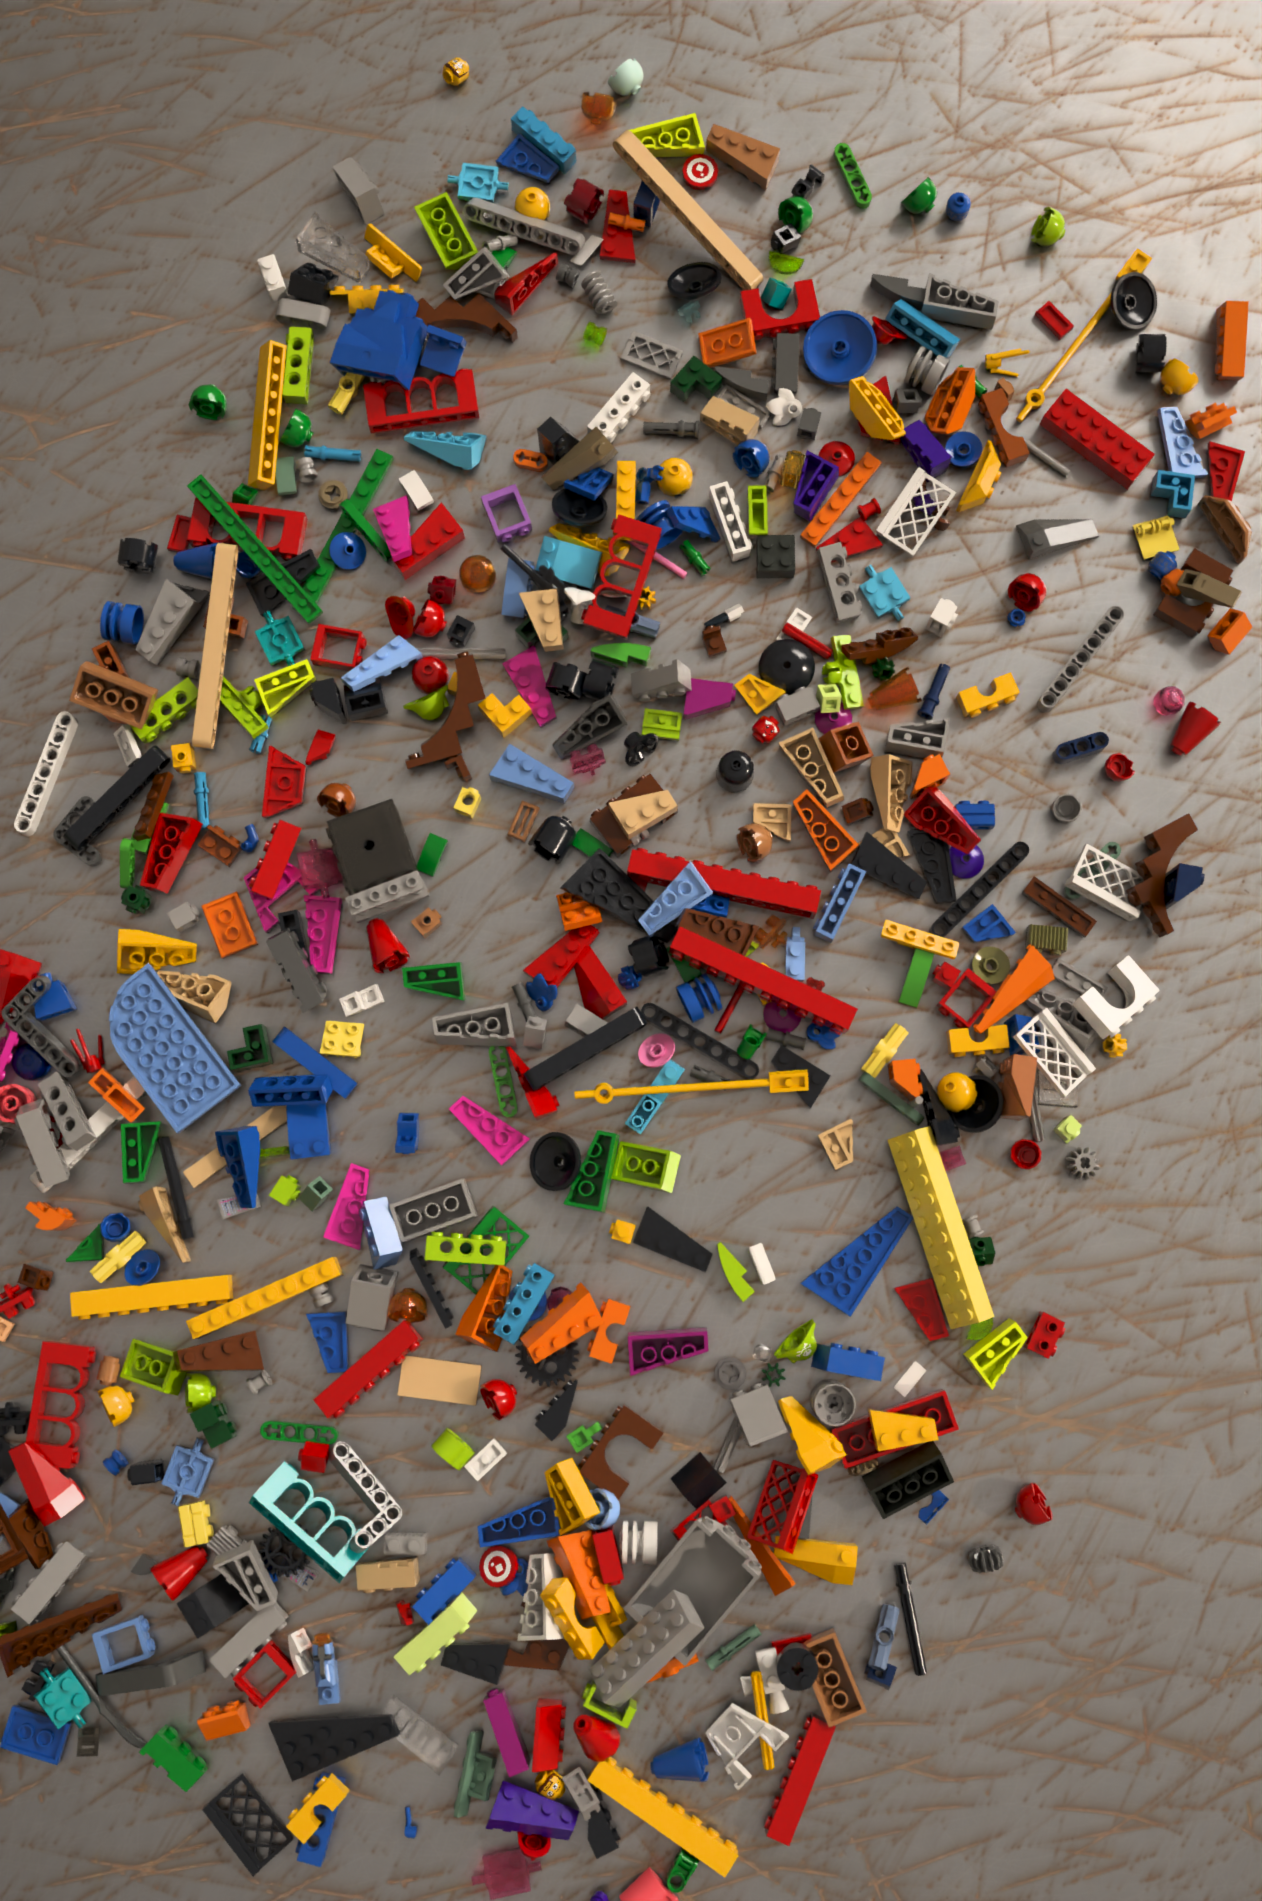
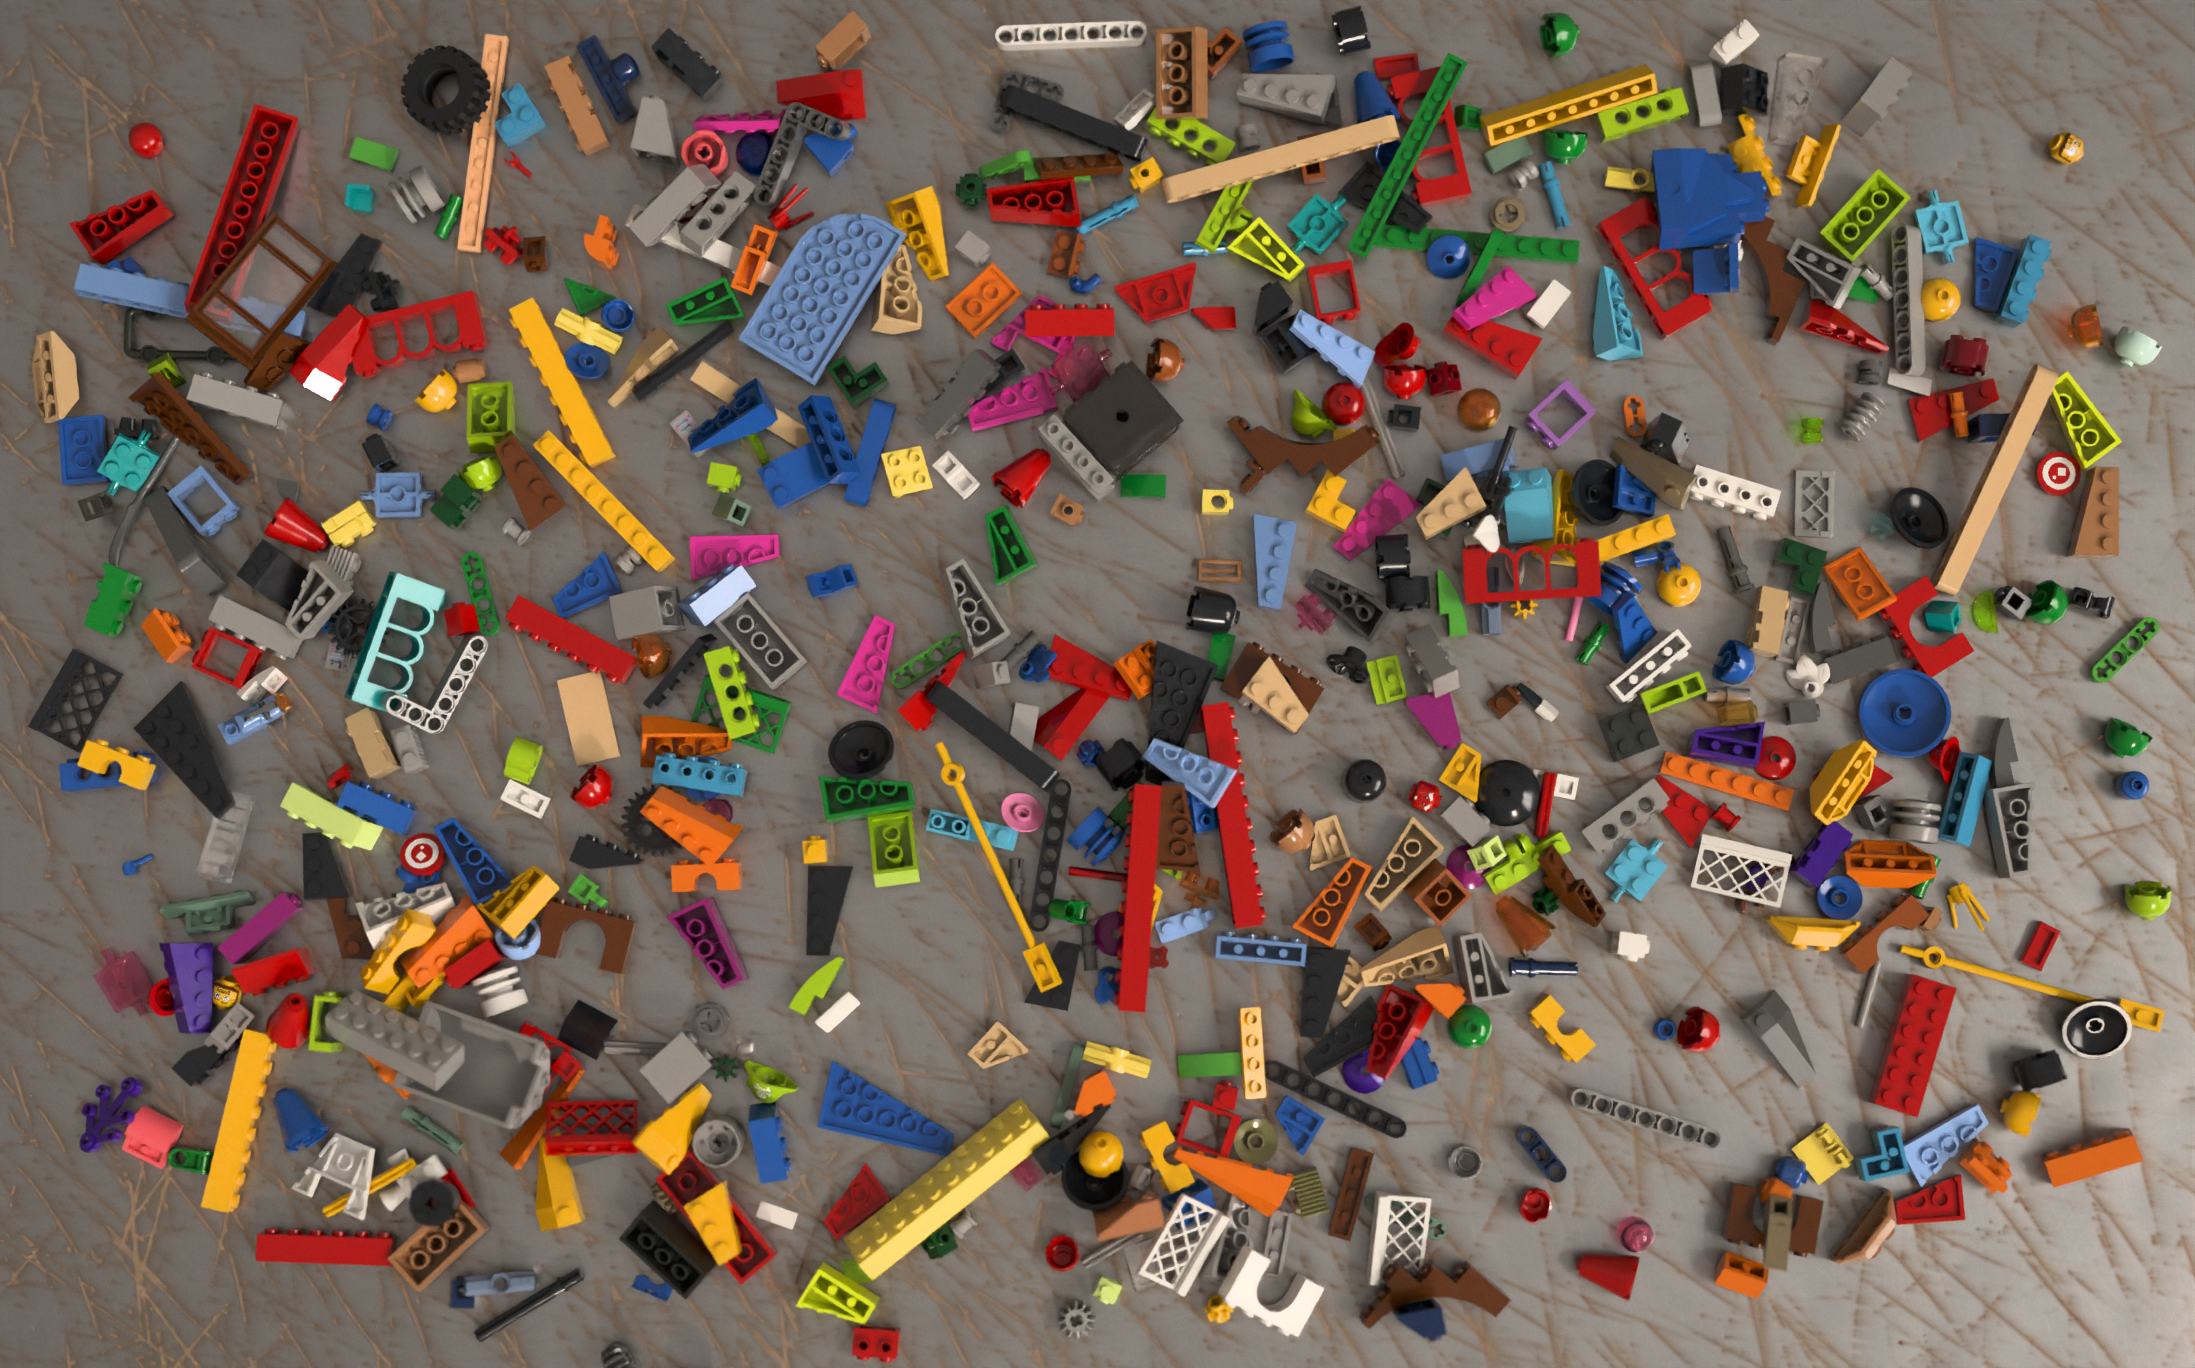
camera: 65 degrees right, 5 degrees up
none -> green cylinder [1447,1005,1492,1049]

